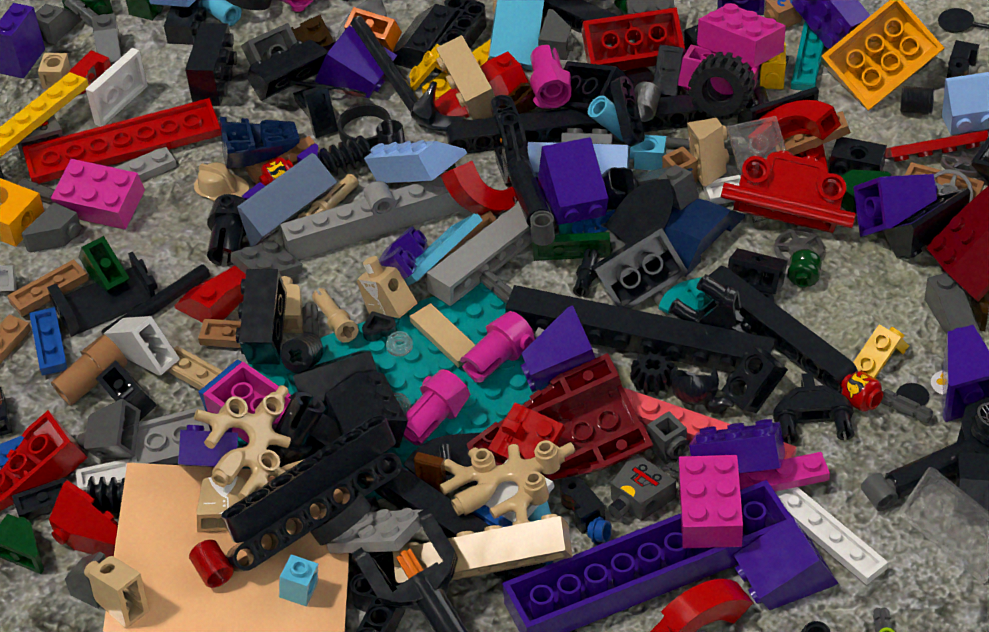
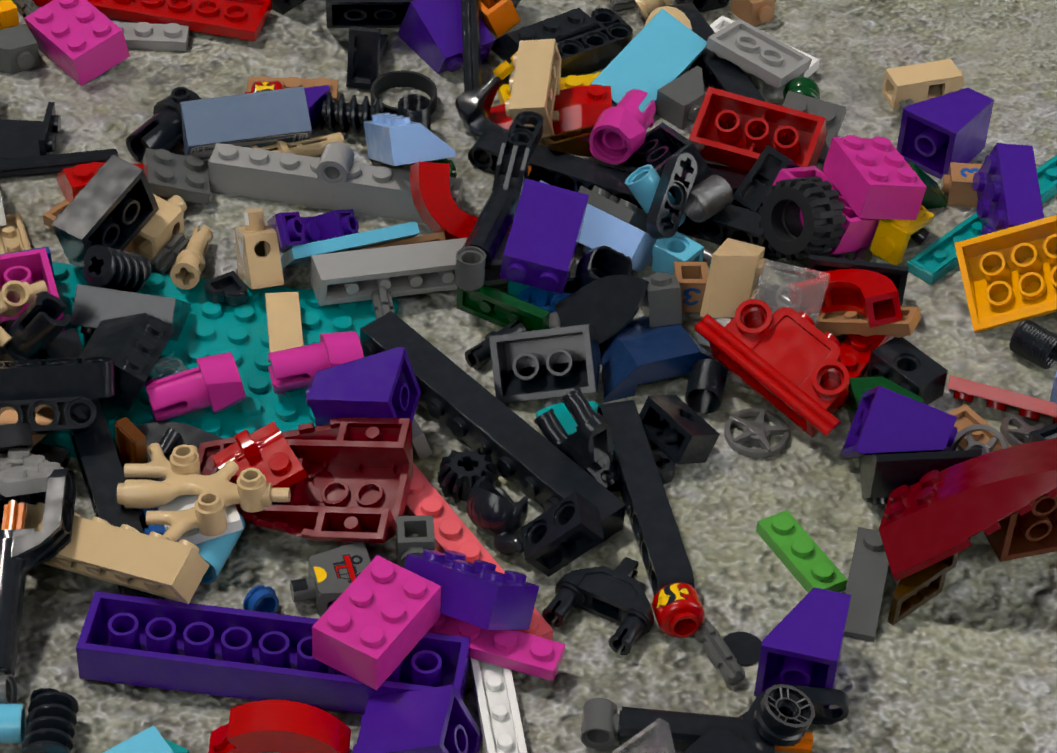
camera: 25 degrees right, 5 degrees down
dark green slope [78,236,130,291] -> none
tan piece [194,162,249,201] -> none
dark blue wedge [220,117,300,169] -> none
black piece [289,80,367,97] -> none
clear plate [386,331,413,356] -> none
black leg [560,476,606,534] -> none
dark green piece [787,249,822,288] -> none
yellow bracket [853,324,909,378] -> none
none -> black piece [685,359,727,414]
none -> bright green plate [756,510,847,593]

